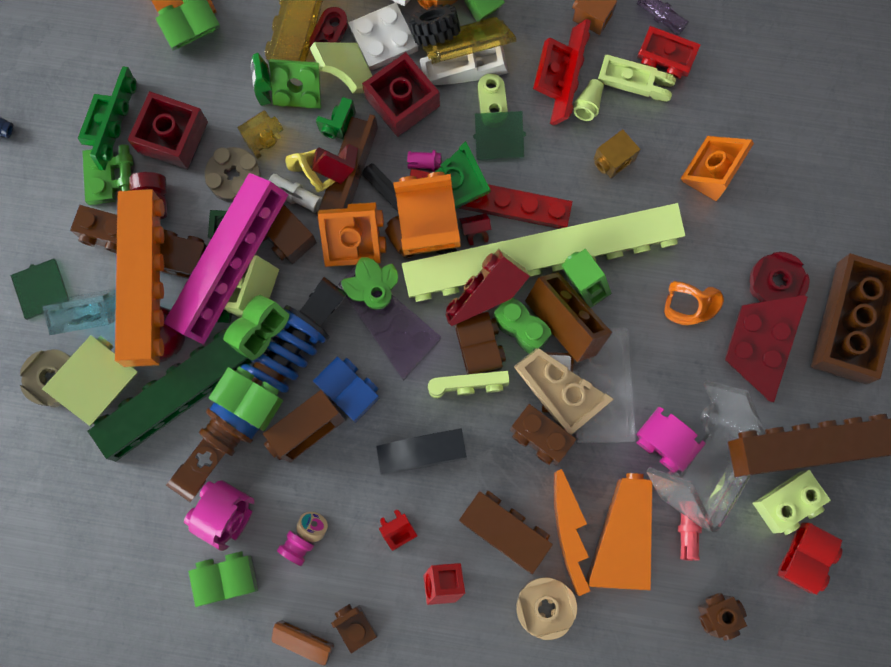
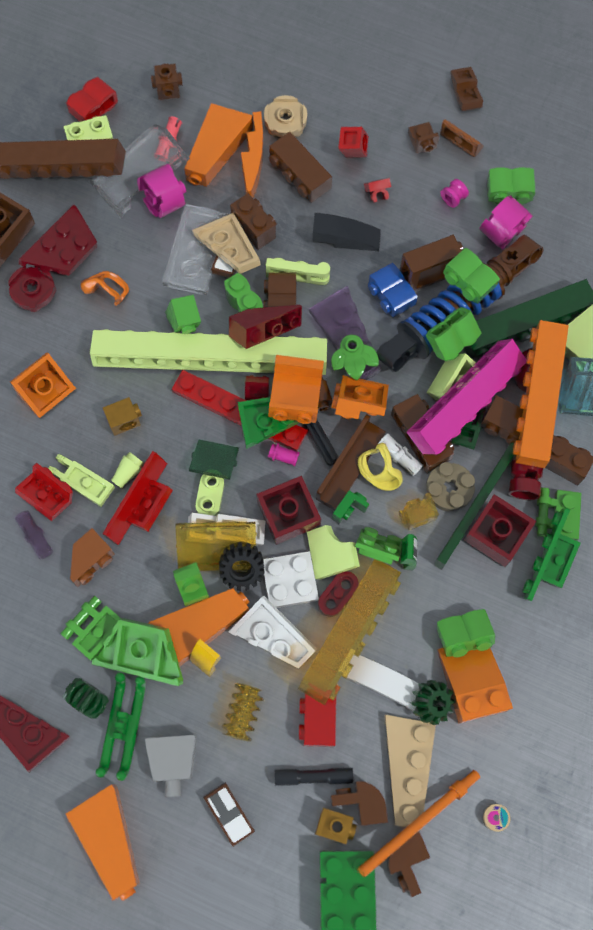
camera: 170 degrees left, 5 degrees down
tan tile [296,512,328,542] -> none
dark red panel [312,144,358,184] -> none
reddish brown brick [525,272,612,363] -> none
none -> dark green tile [434,442,514,570]

